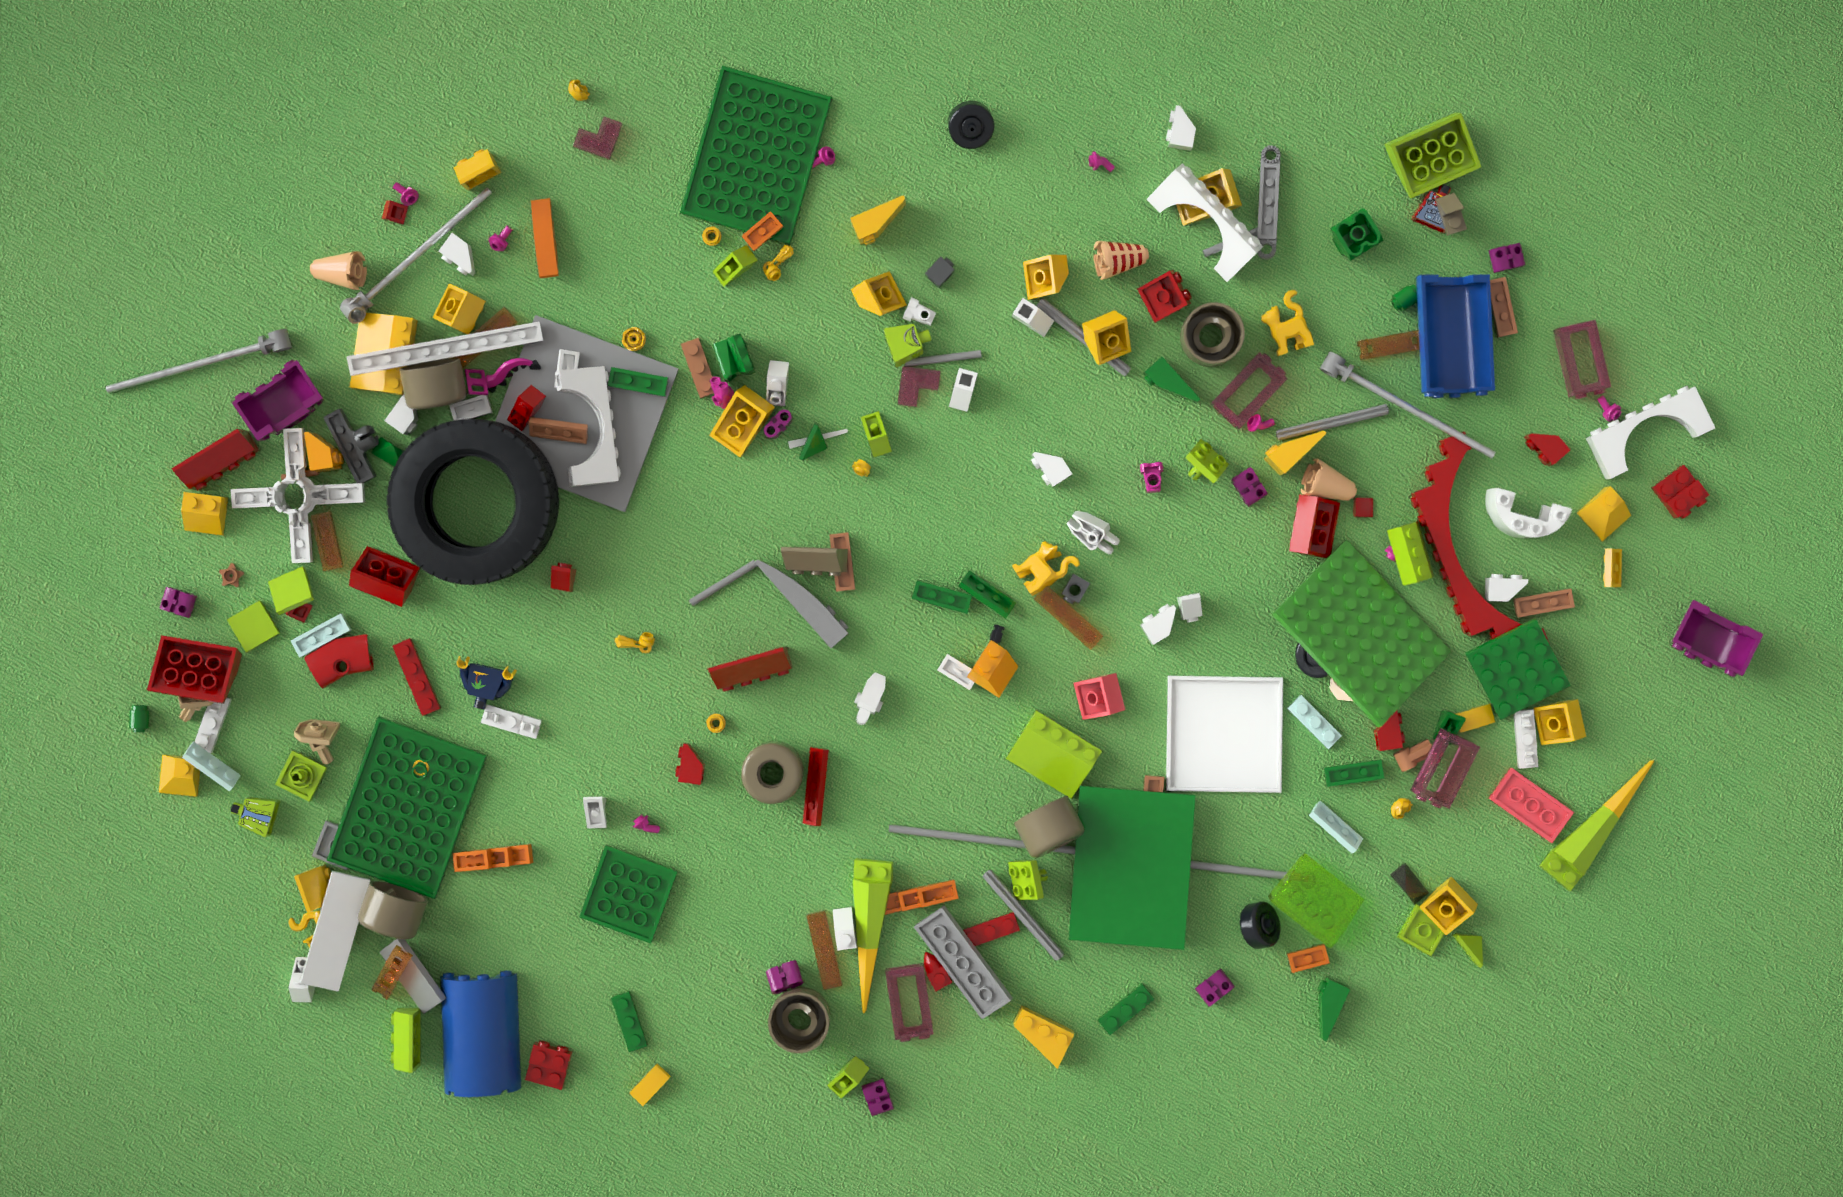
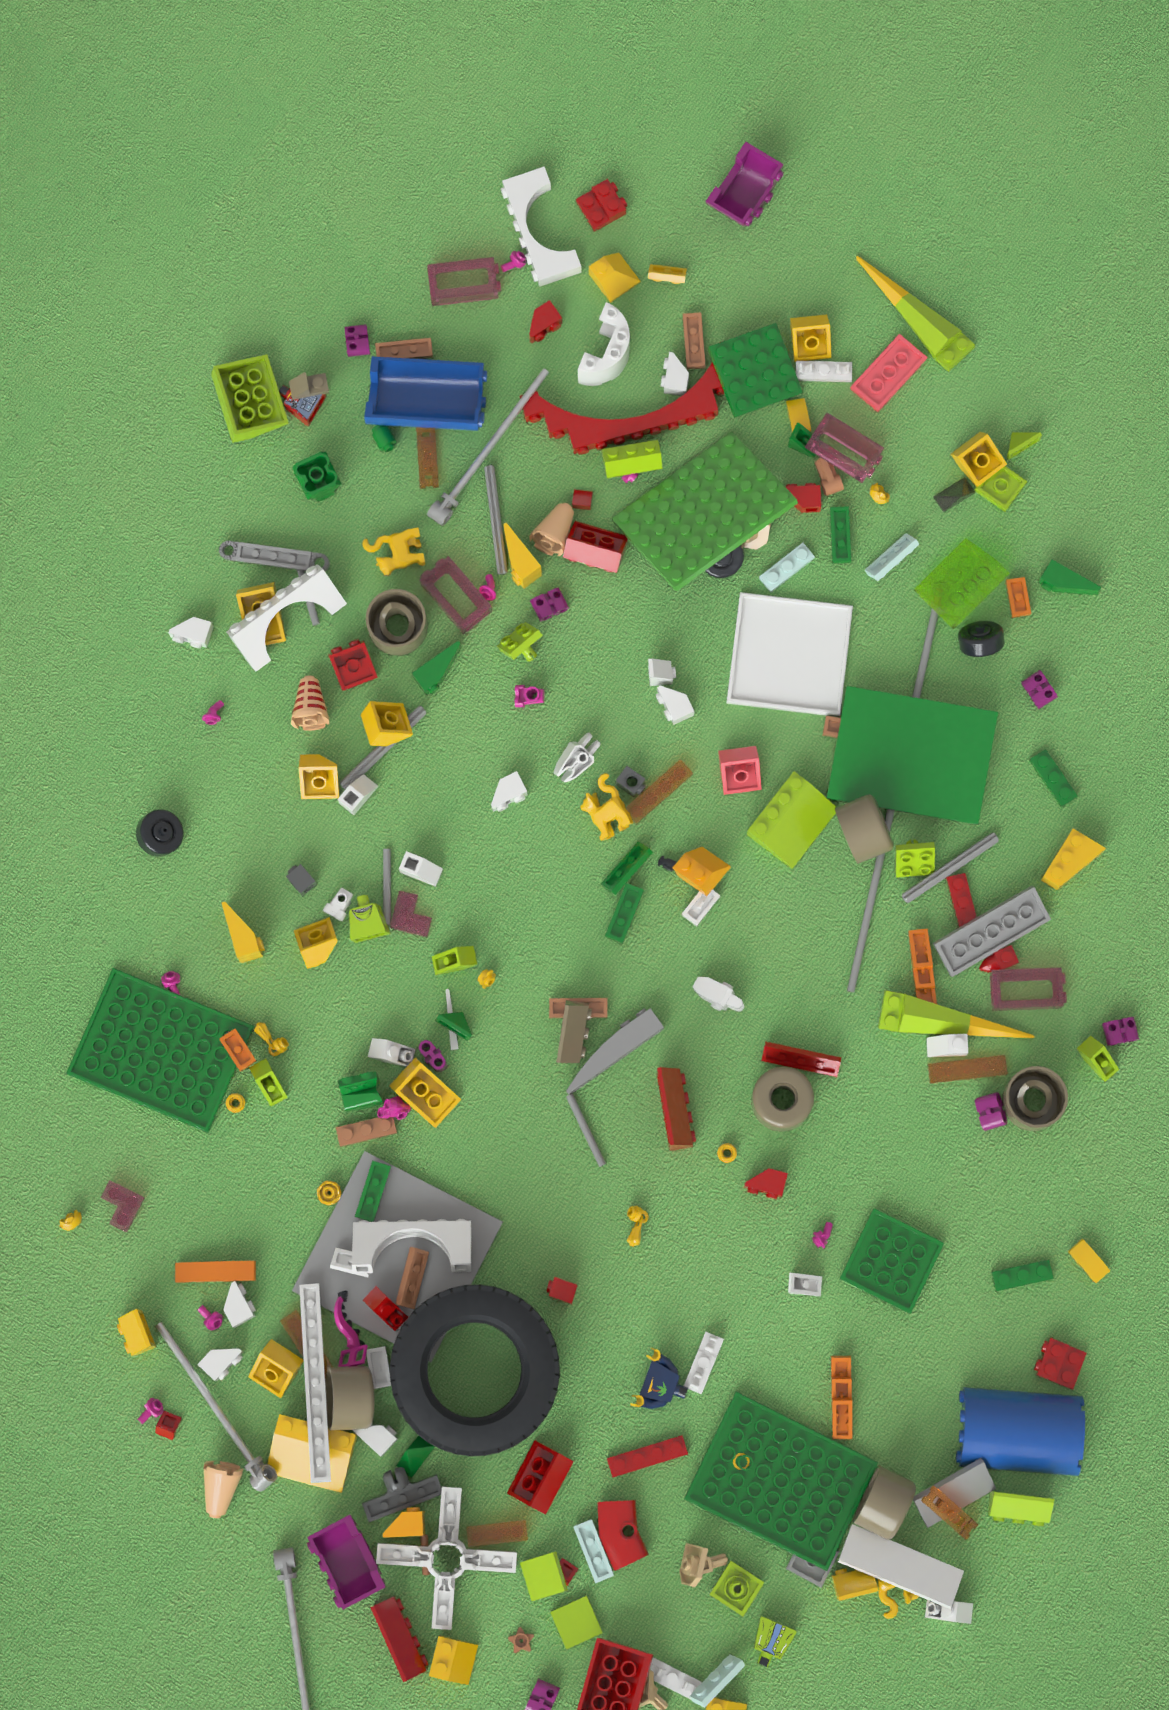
camera: 80 degrees left, 10 degrees down
none -> white slope [223,1281,256,1328]

